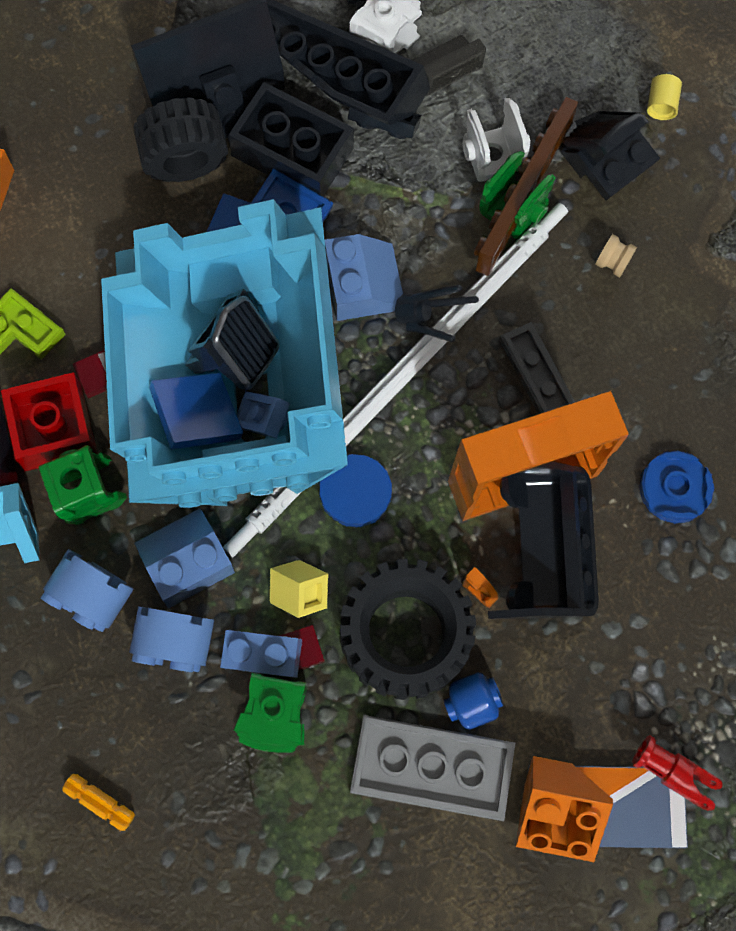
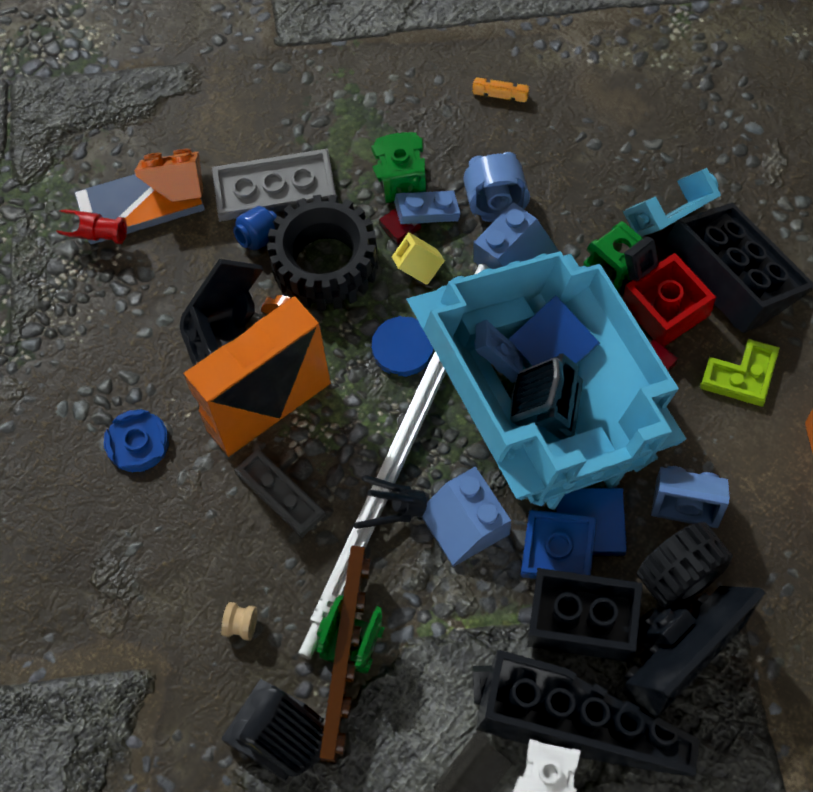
camera: 170 degrees right, 10 degrees down
medium blue brick [41,549,134,632] -> none
white piece [462,98,530,182] -> none
none -> black tile [624,236,659,282]
none -> medium blue slope [651,466,730,528]

